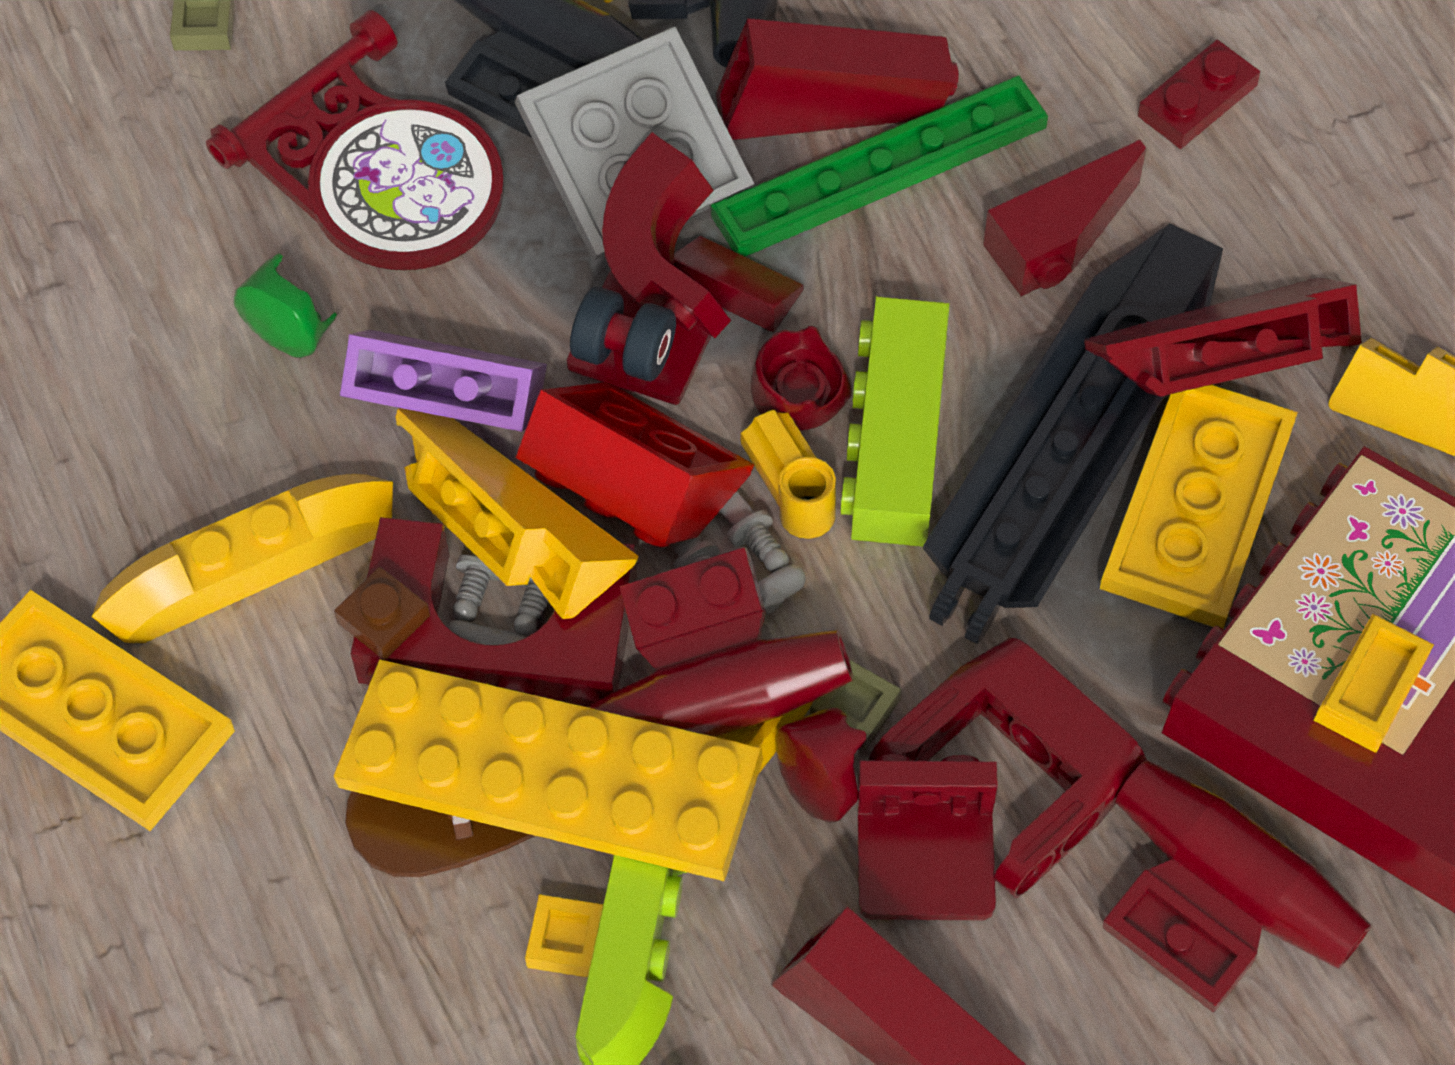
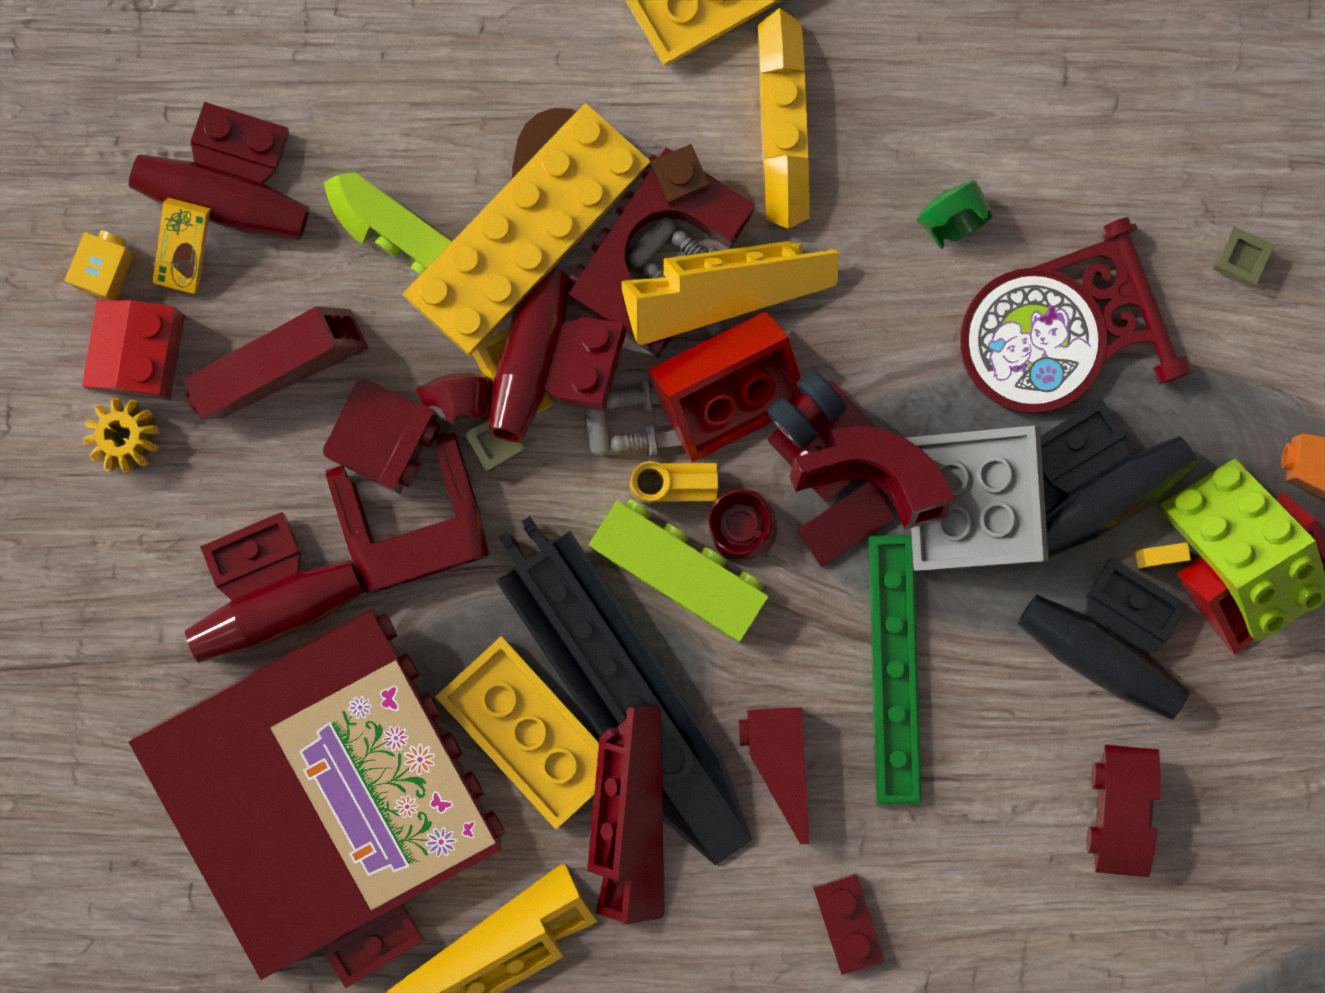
camera: 120 degrees right, 25 degrees up
medium lavender brick [340,330,547,432] -> none
yellow tile [525,894,603,978] -> none
dark red slope [716,18,959,140] -> none
yellow tile [1313,613,1434,753] -> none

